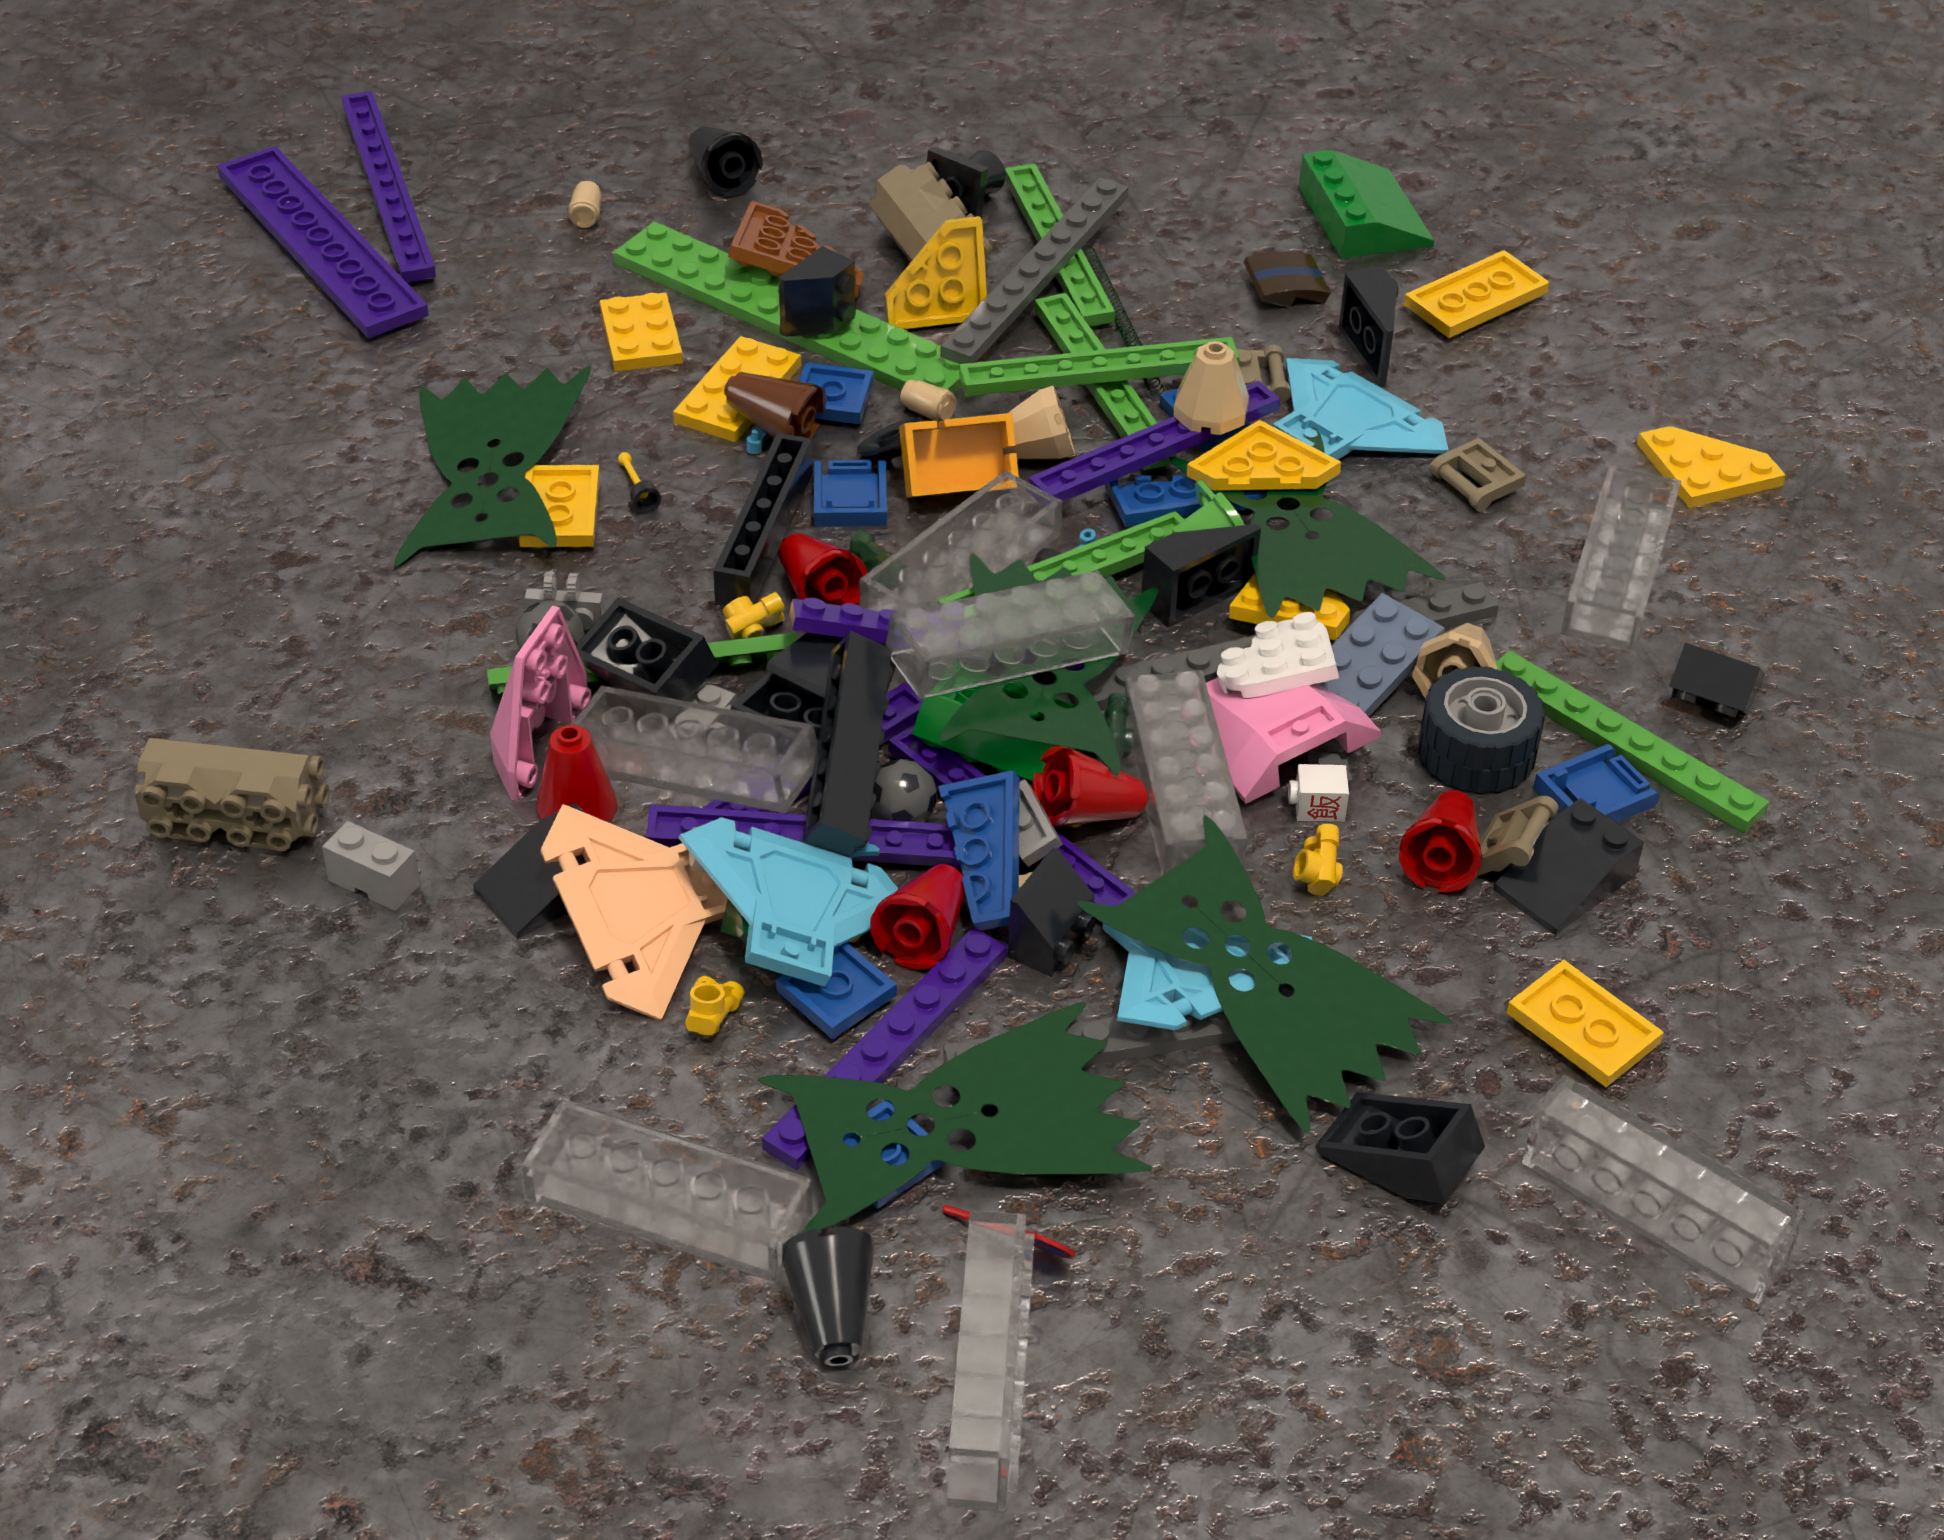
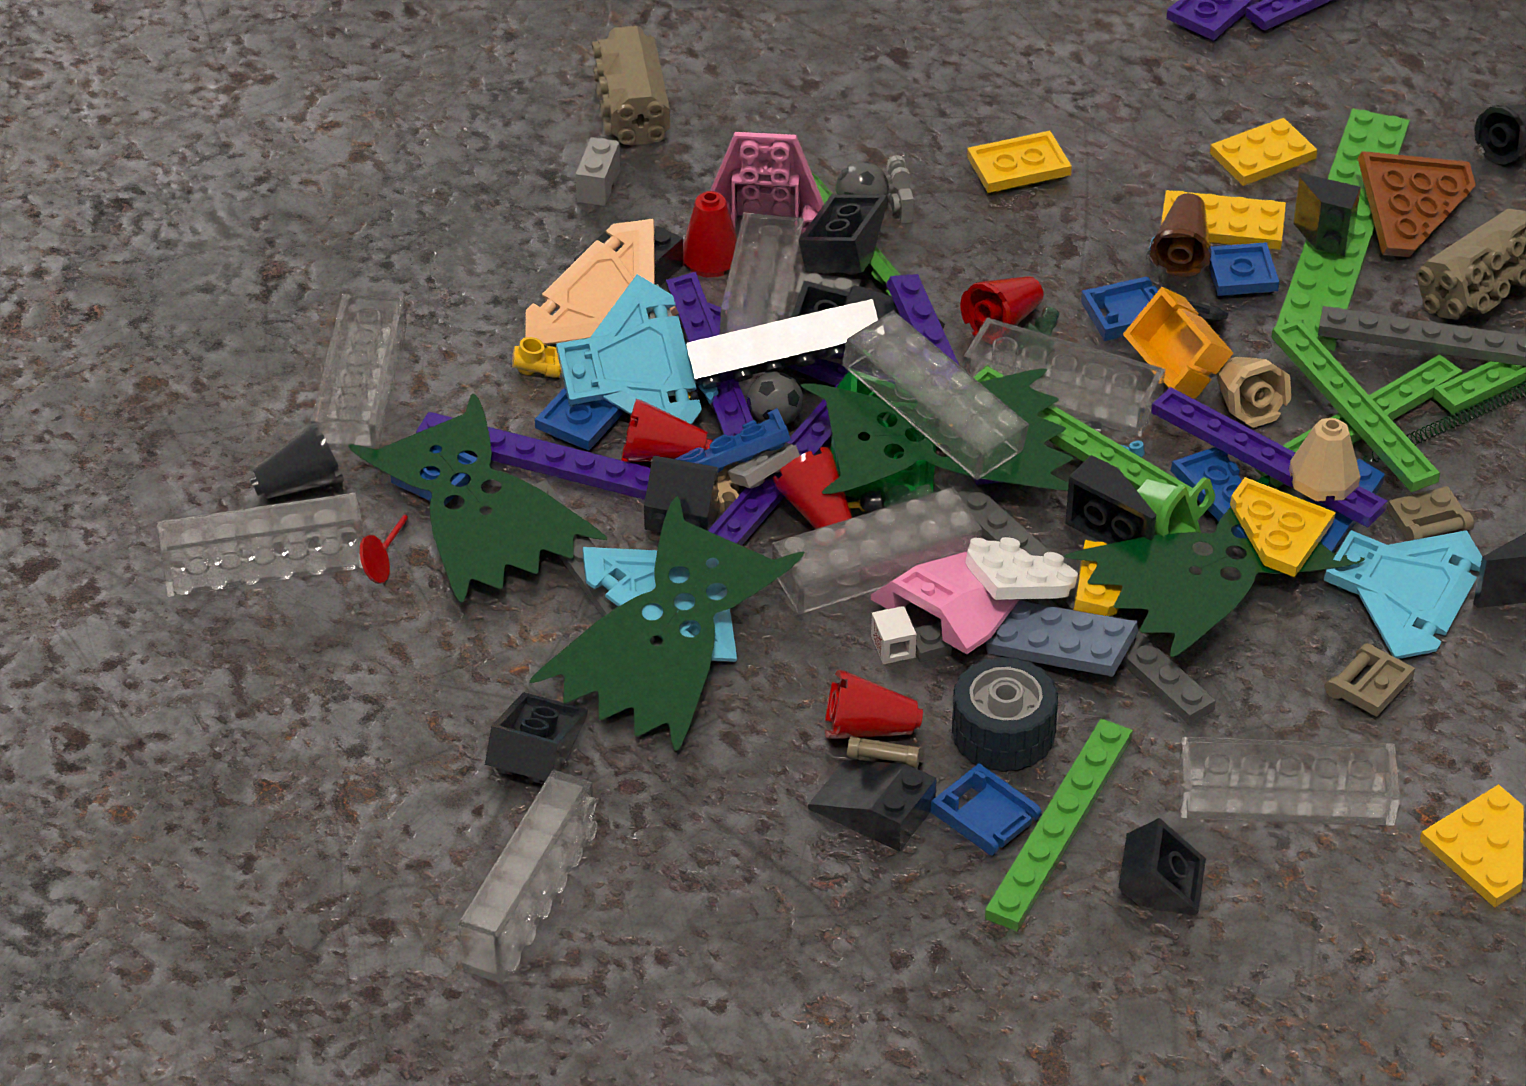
camera: 75 degrees right, 0 degrees up
dark green piece [394,365,591,567] -> none
tan piece [568,181,601,228] -> none
black hinge [618,452,661,513] -> none
black brick [713,433,813,606] -> none
yellow plate [723,592,785,640] -> none
yellow plate [884,216,987,329] -> none
tan piece [900,379,957,422] -> none
yellow plate [1293,824,1343,896] -> none
tan cone [1412,623,1497,699] -> none
yellow plate [1506,960,1664,1087] -> none

